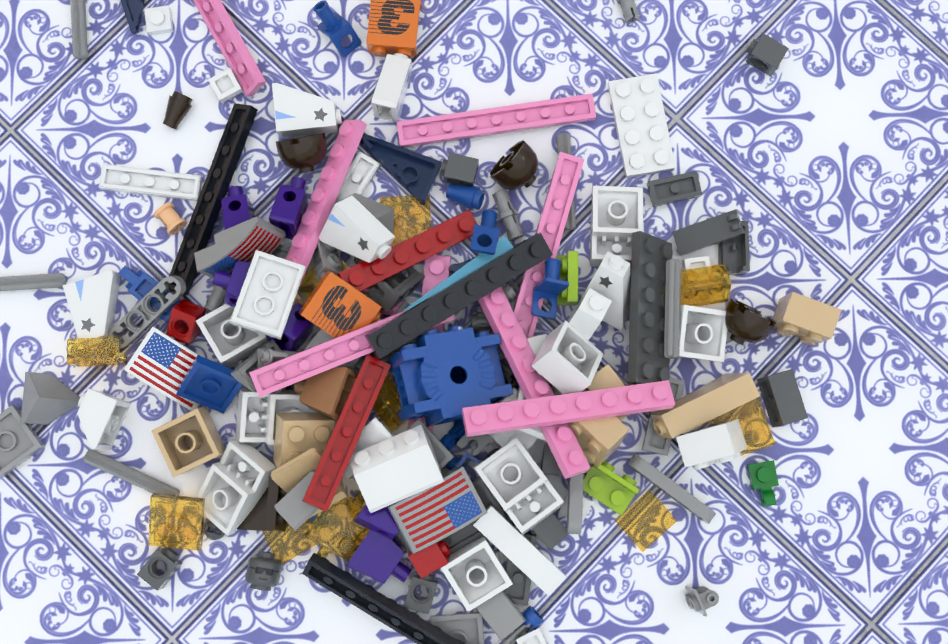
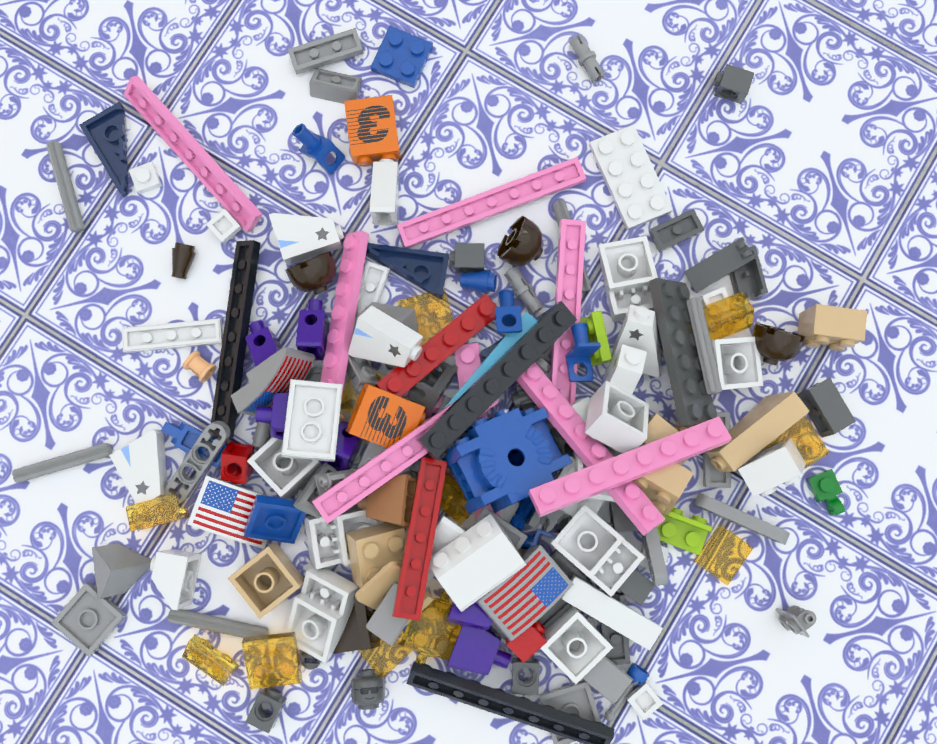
camera: 10 degrees left, 0 degrees up
none -> clear yellow bracket [182,634,239,687]

